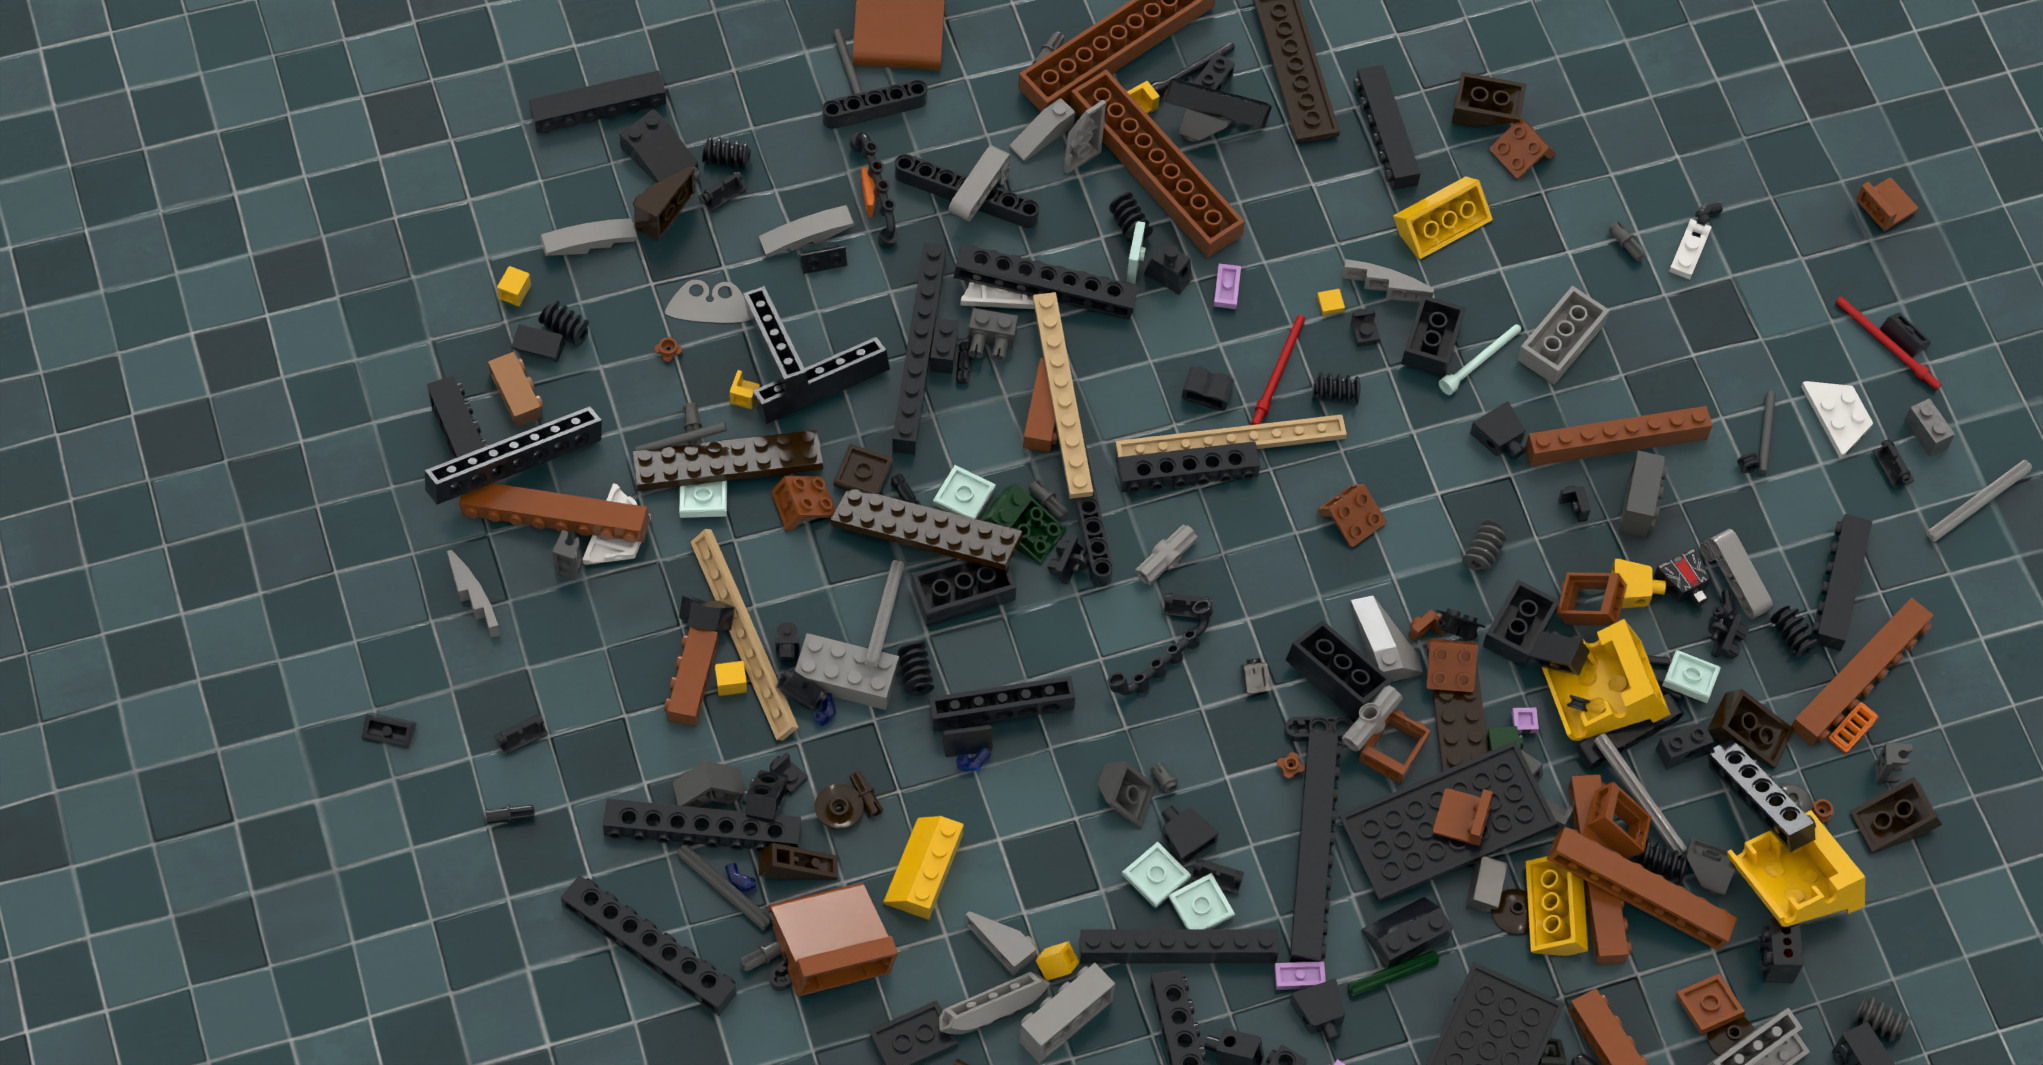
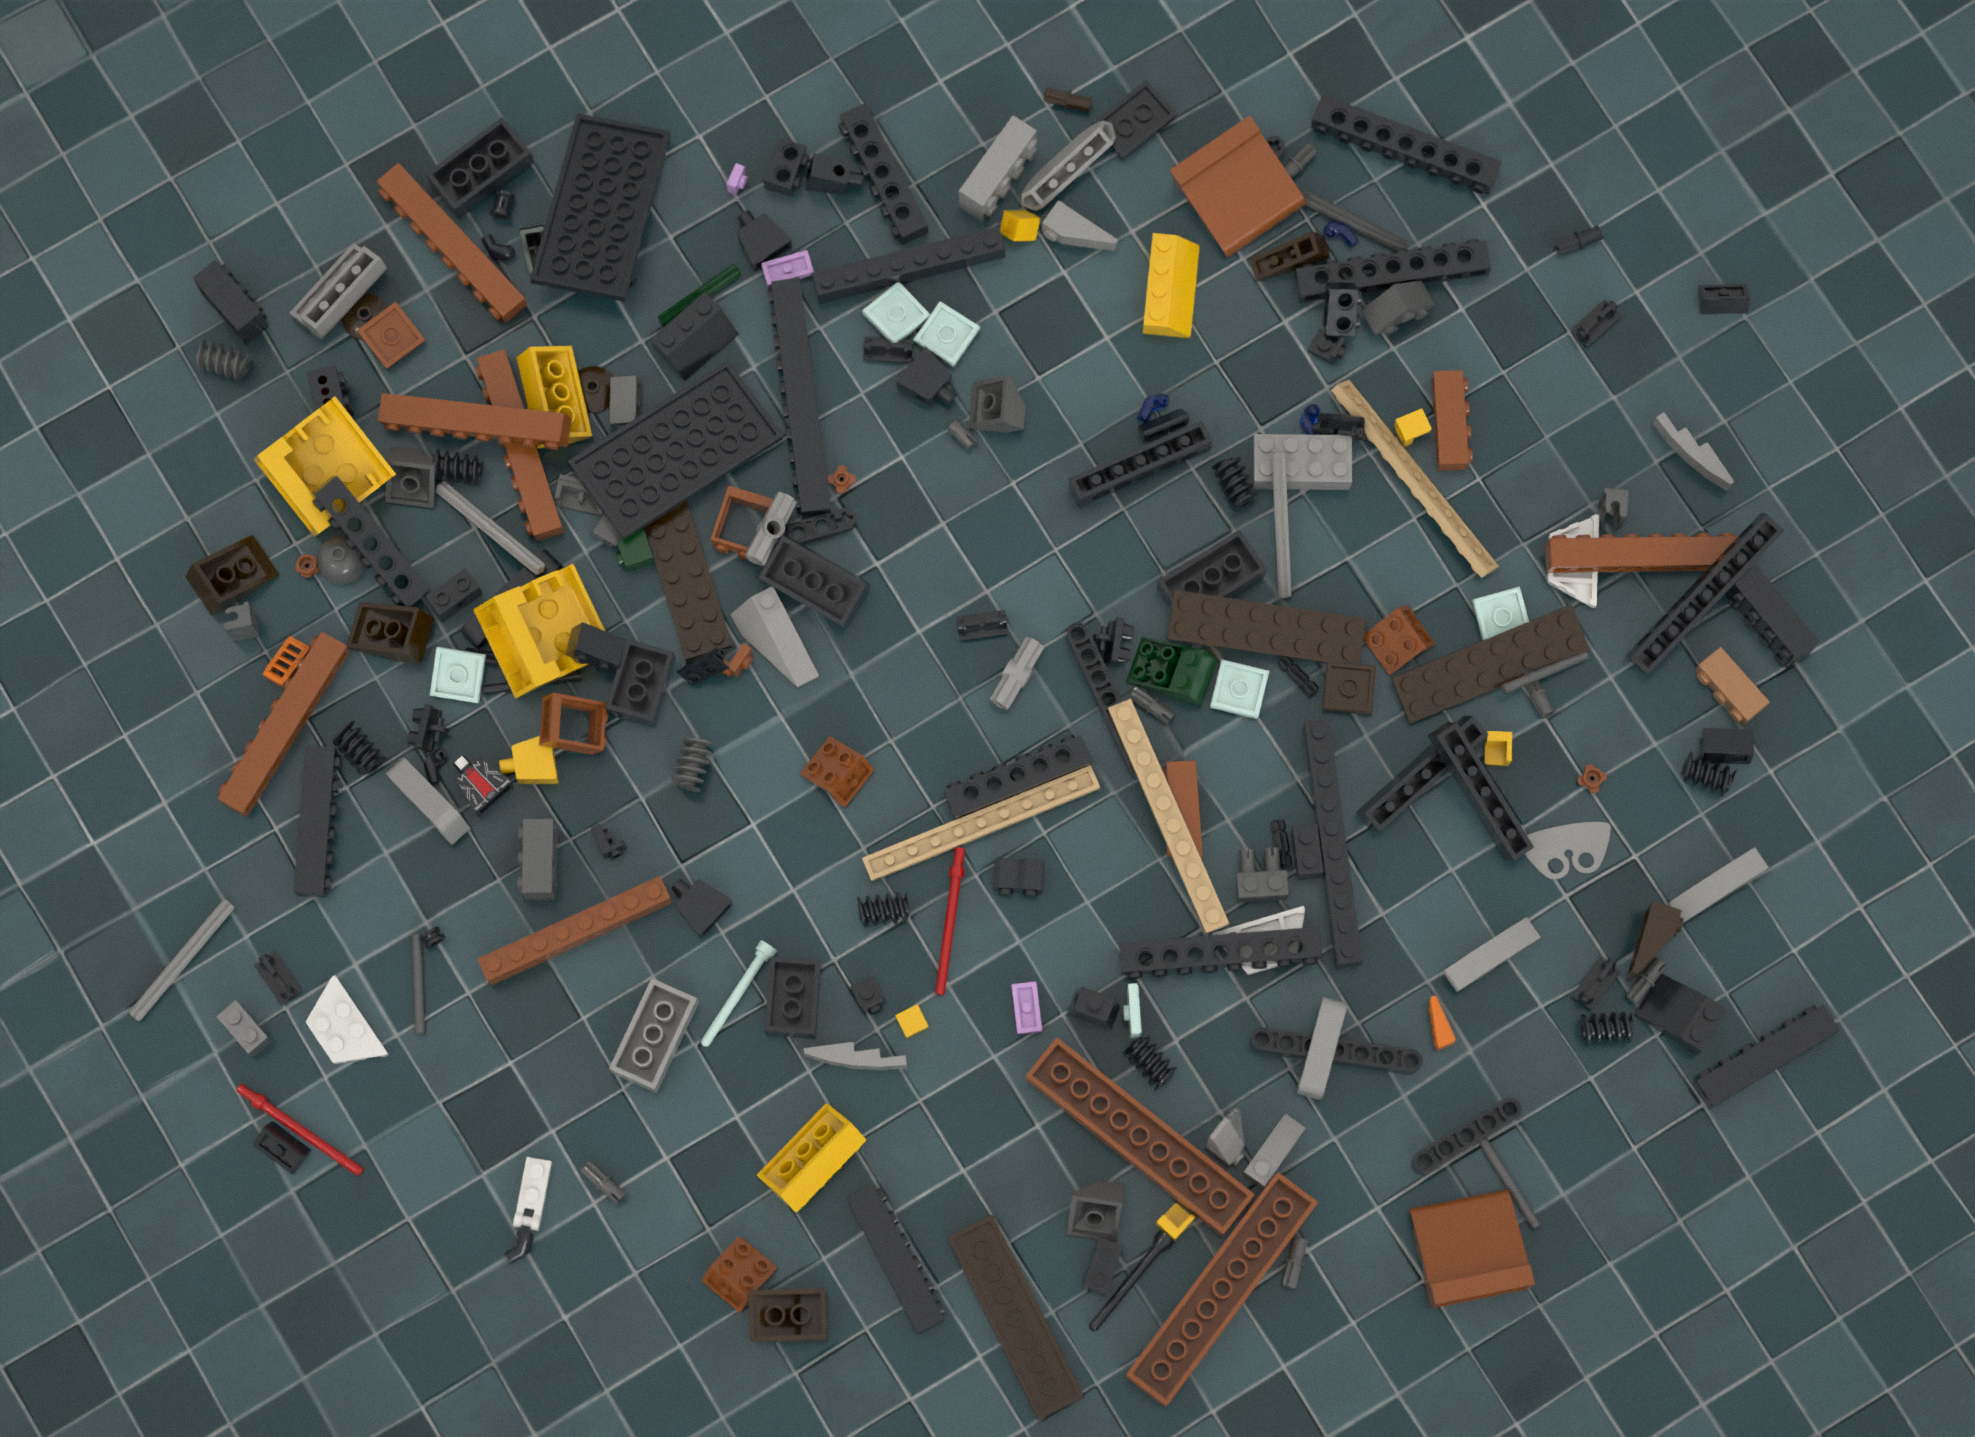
camera: 170 degrees right, 15 degrees up
yellow panel [497,266,531,307] -> none
black brick [679,595,735,631] -> none
black hips [775,621,800,662] -> none
black hinge [799,244,847,274] -> none
dark brown dish [815,784,863,829] -> none
black bar [849,132,898,248] -> none
dark brown axle [849,771,884,818] -> none
black bar [1107,600,1213,696] -> none
black beam [1164,78,1272,128] -> none
bracket [1241,658,1271,693] -> none
dark orange bracket [1426,639,1478,692] -> none
dark orange bracket [1433,788,1493,846] -> none
lavender plate [1511,708,1539,734] -> none
black bush [1567,694,1591,712] -> none
dark orange window [1587,782,1652,859] -> none
dark orange bracket [1856,178,1918,231] -> none

